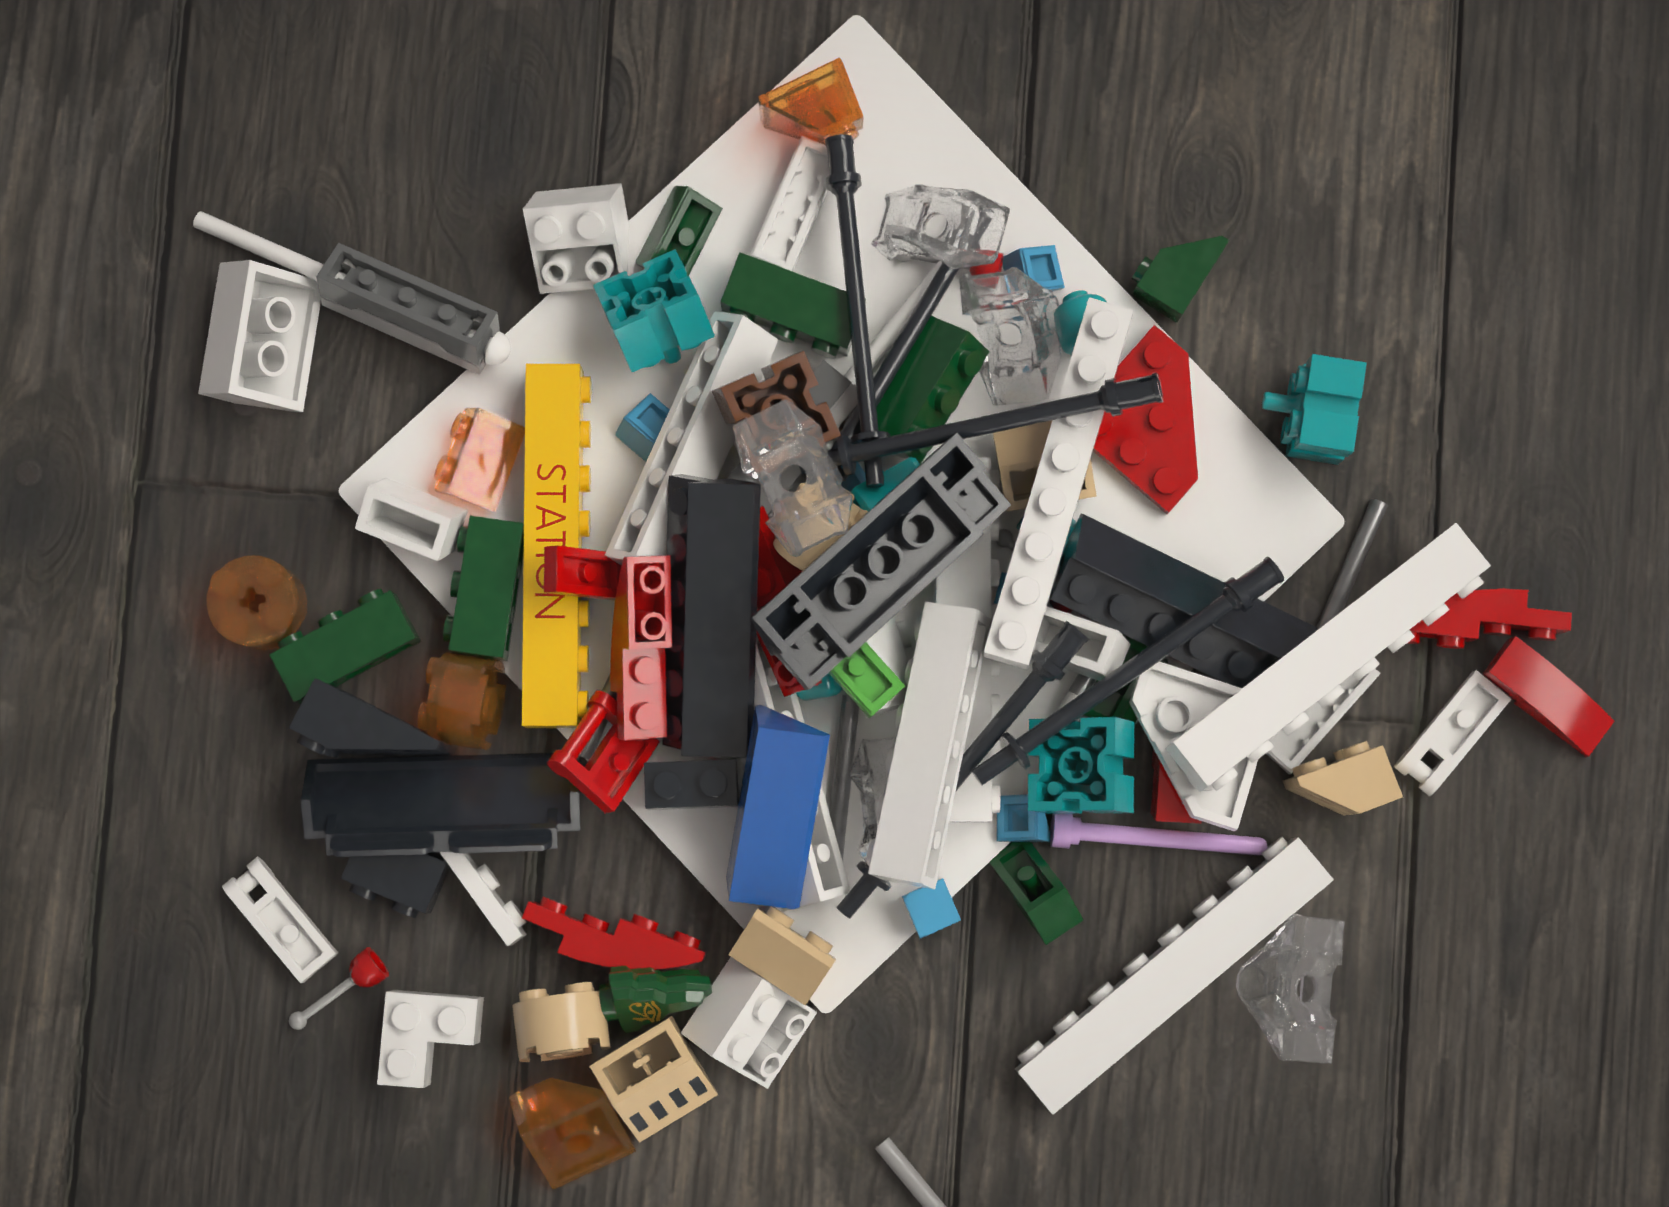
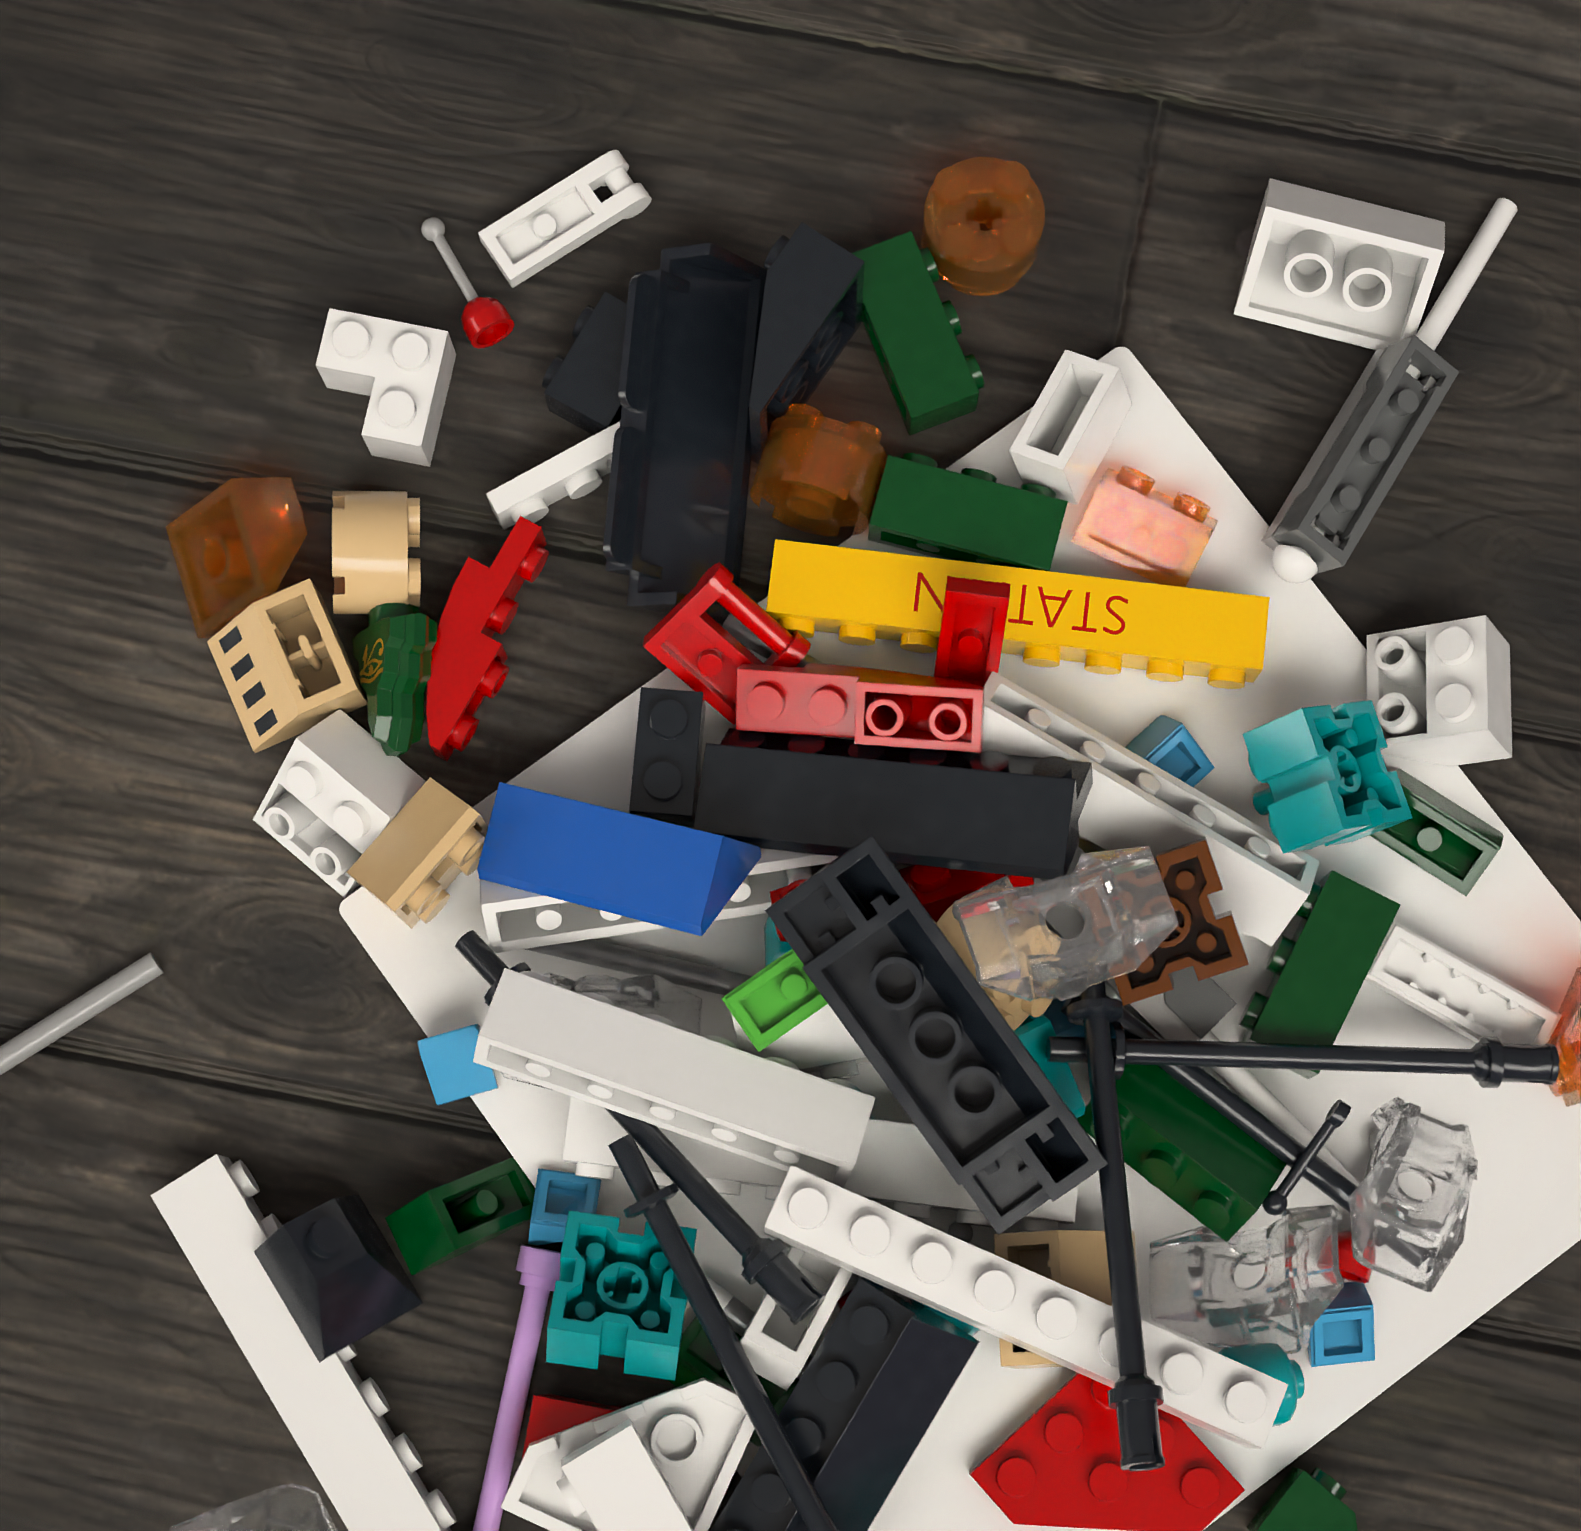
camera: 100 degrees right, 5 degrees down
none -> black slope [254,1195,423,1363]
none -> black hinge [1262,1099,1351,1216]

